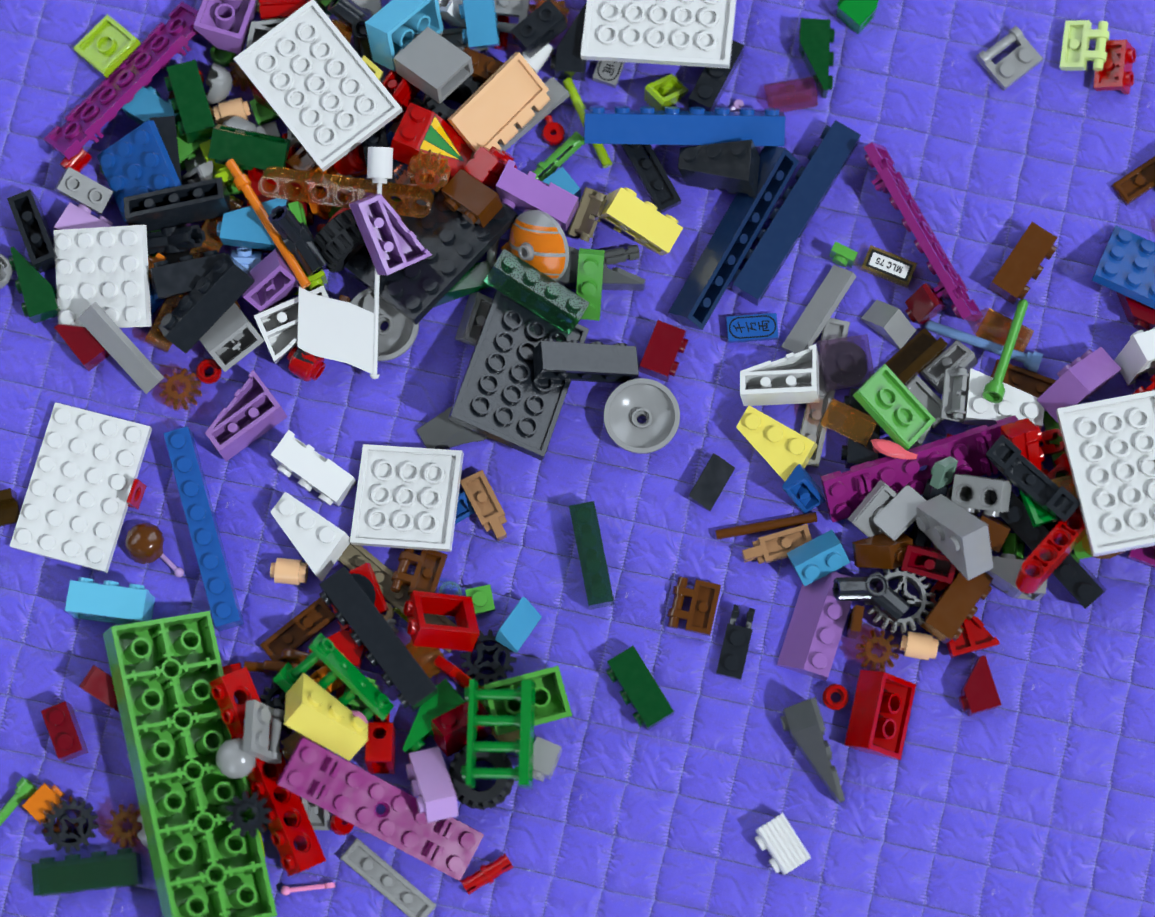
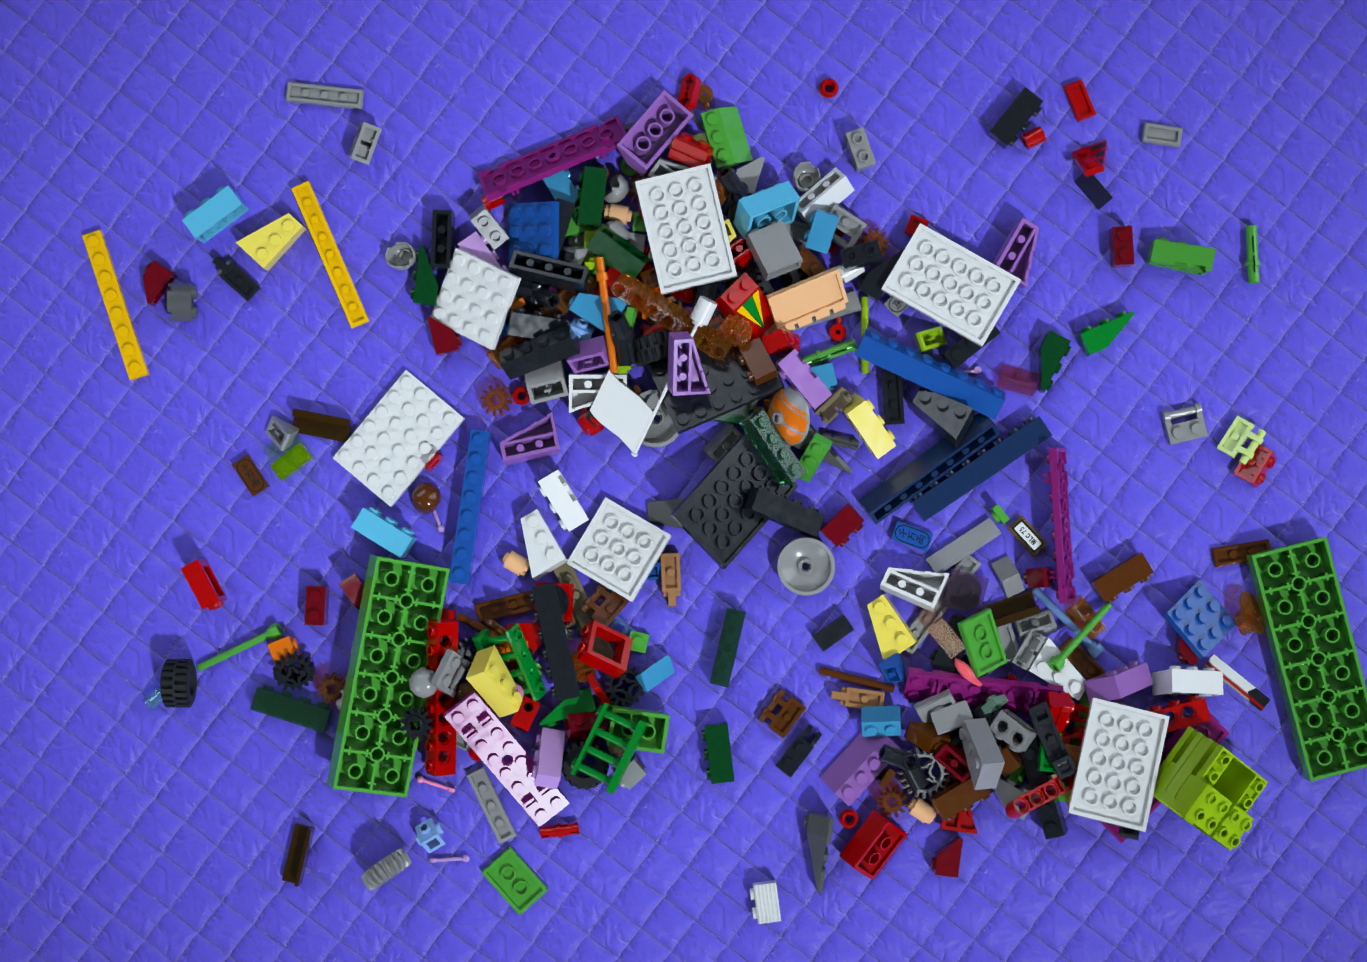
camera: 25 degrees right, 10 degrees up
lime plate [73,14,141,78] -> none
light grey tile [78,302,164,394] -> none

